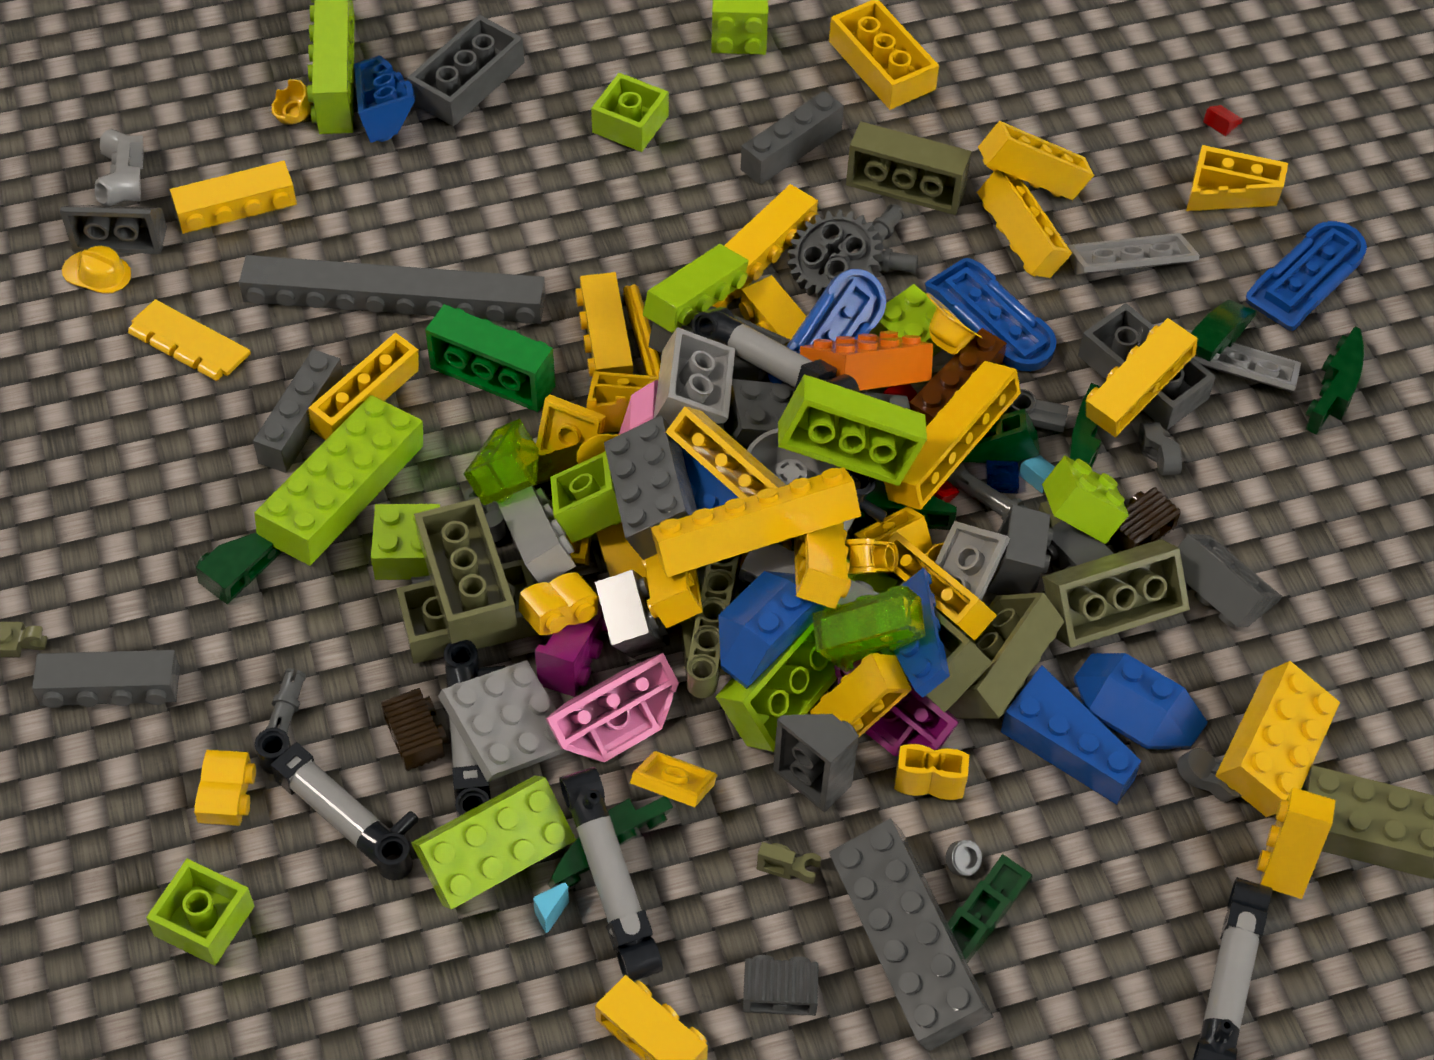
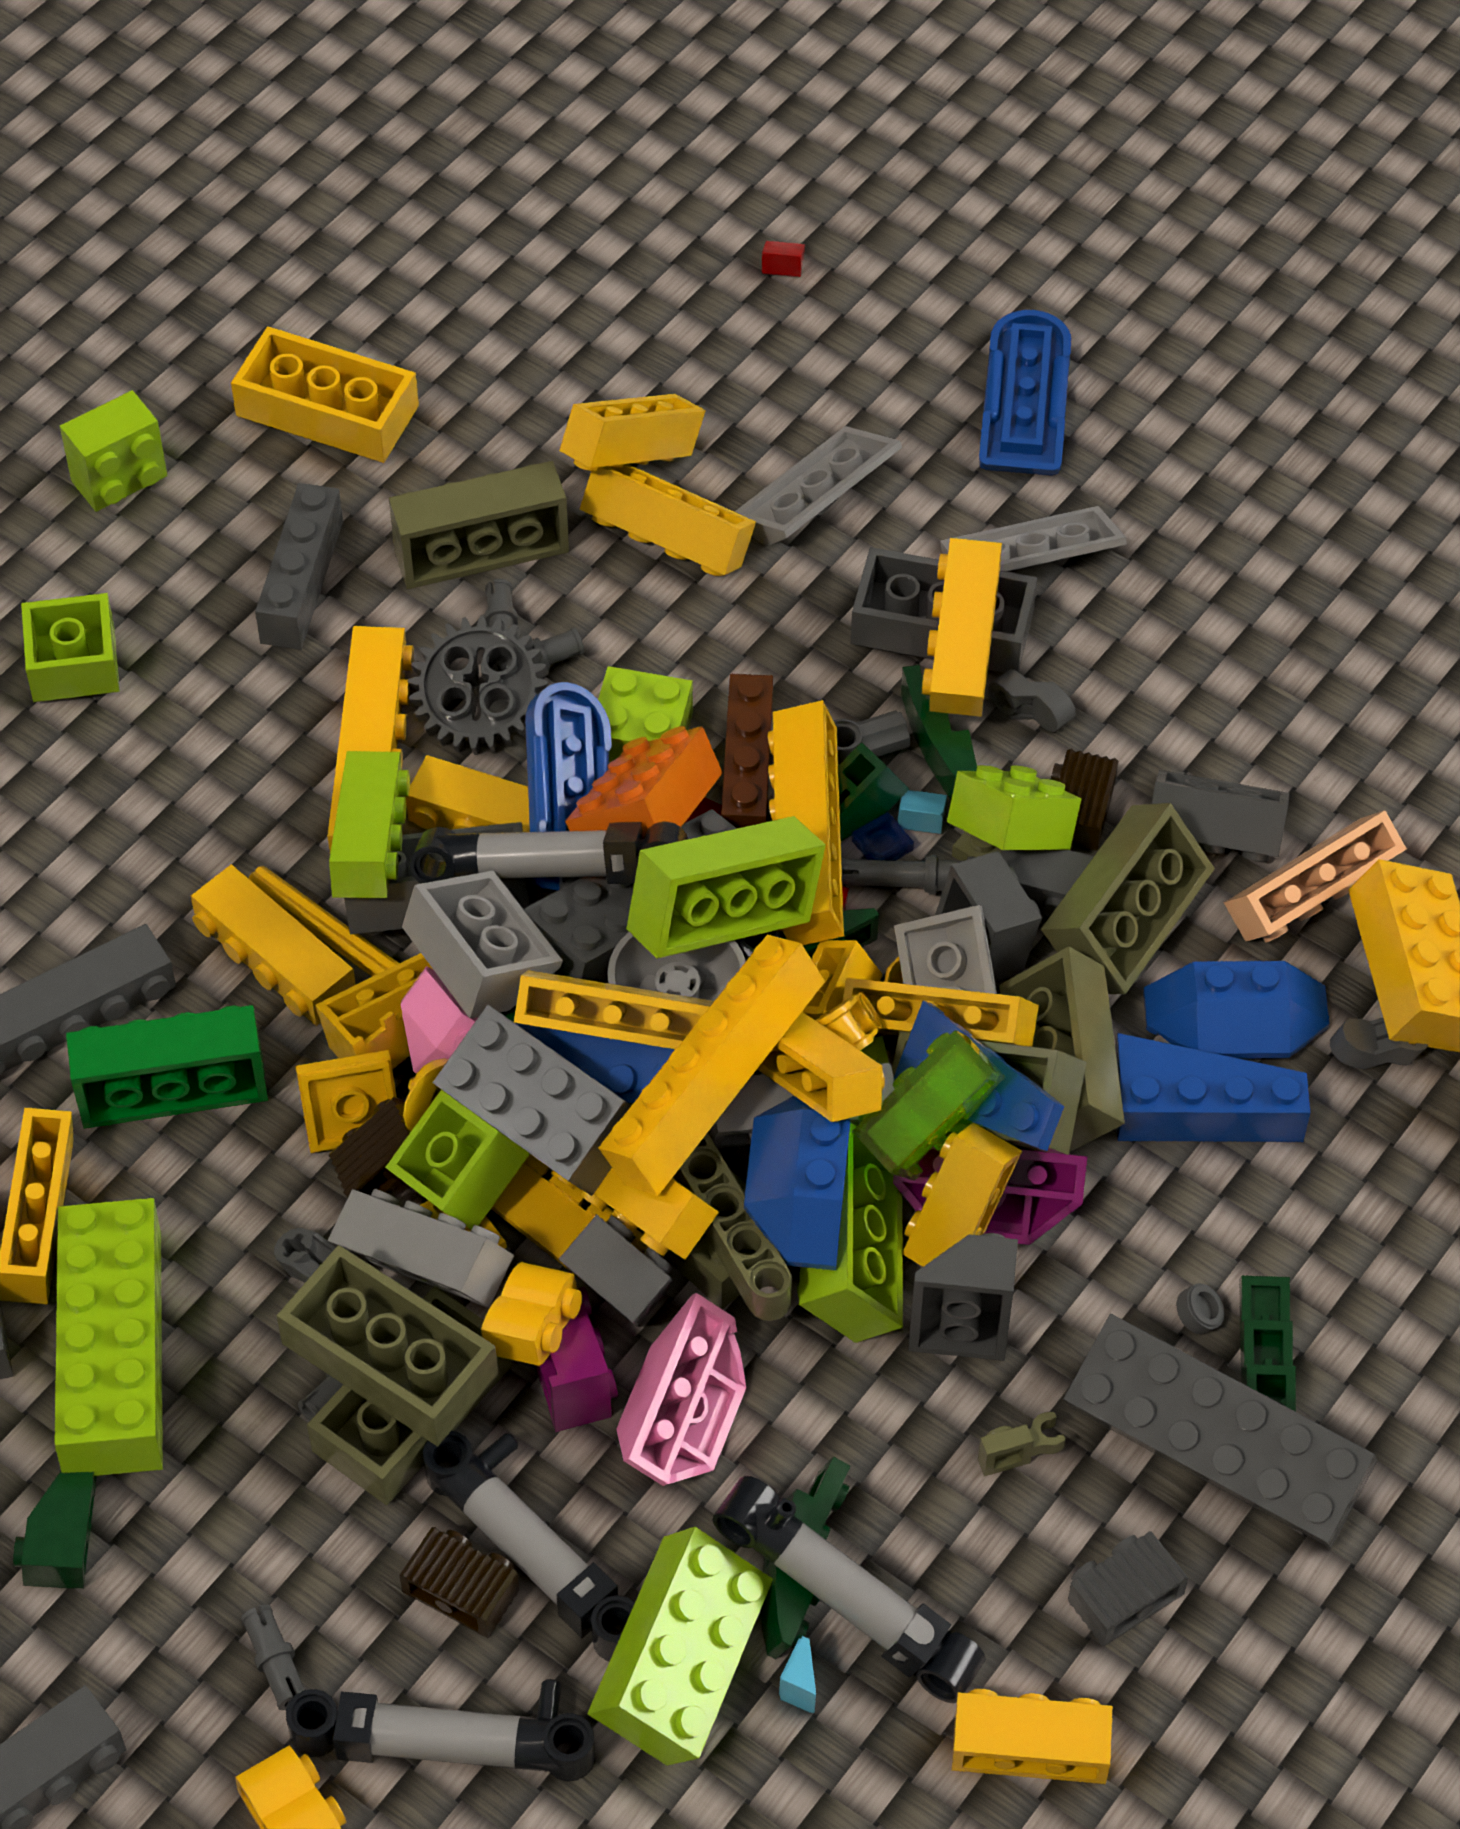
camera: 35 degrees left, 0 degrees up
lime brick [371,504,441,580] -> none
light grey plate [438,660,568,782] -> none
clear neon green wedge [464,418,539,505] -> none
yellow tile [630,751,717,807] -> none
yellow brick [894,744,969,800] -> none
blue piece [925,258,1056,371] -> none
yellow piece [926,292,983,355] -> none
yellow wedge [1186,145,1288,211] -> none
dark green slope [1191,299,1256,362] -> none
dark green slope [1305,326,1364,435] -> none
none -> light nougat brick [1224,810,1407,943]

